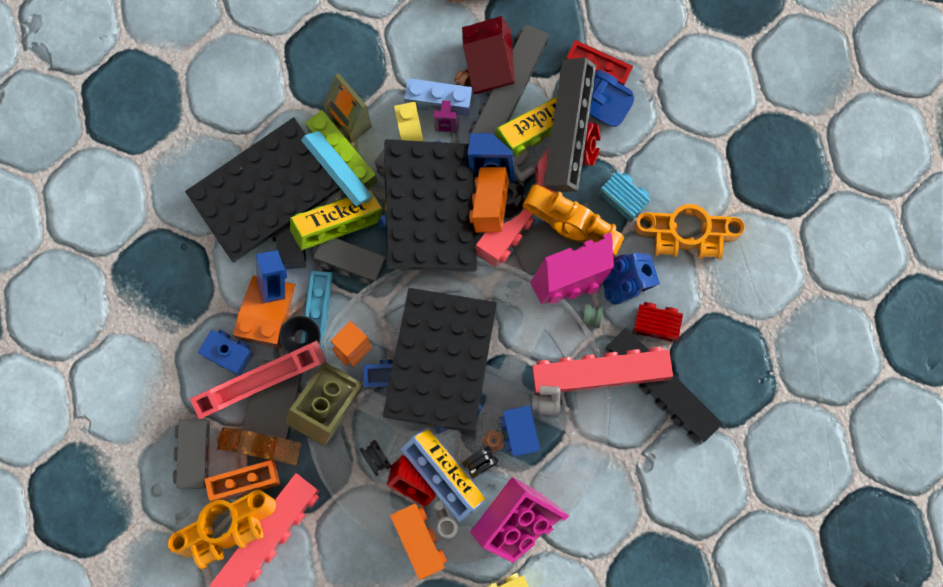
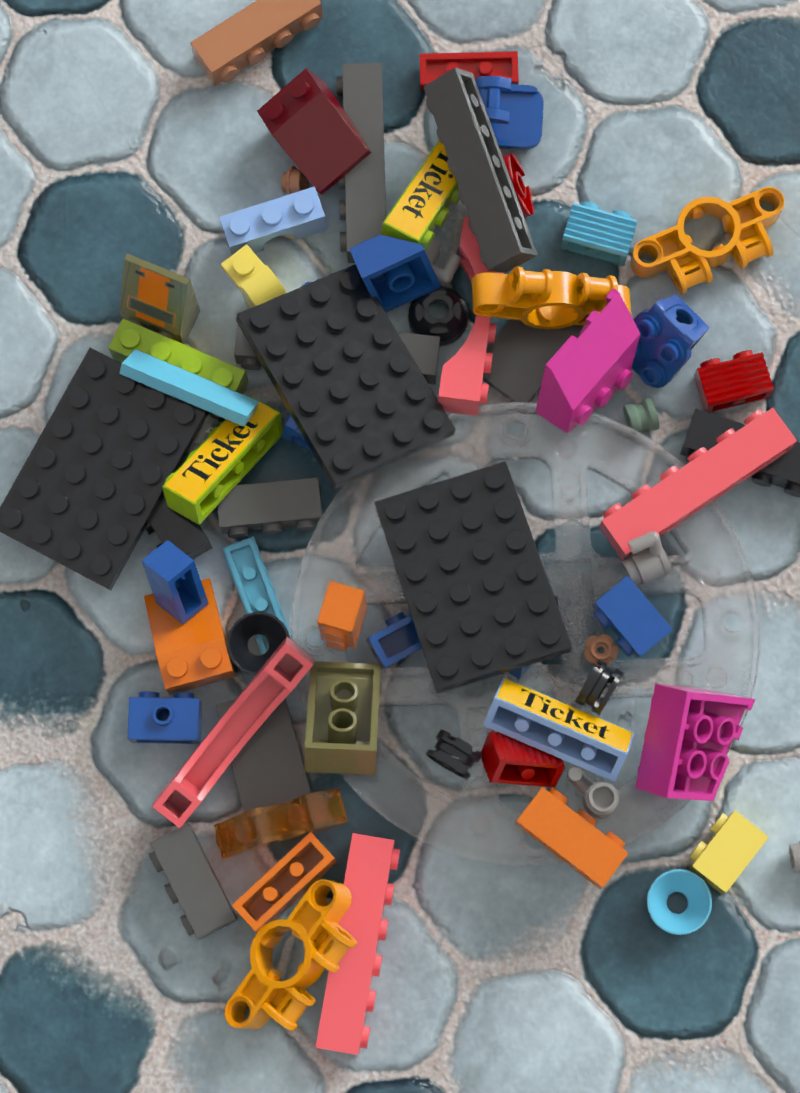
camera: 25 degrees left, 0 degrees up
magenta plate [434,100,457,133] -> none
orange brick [469,167,509,232] -> none

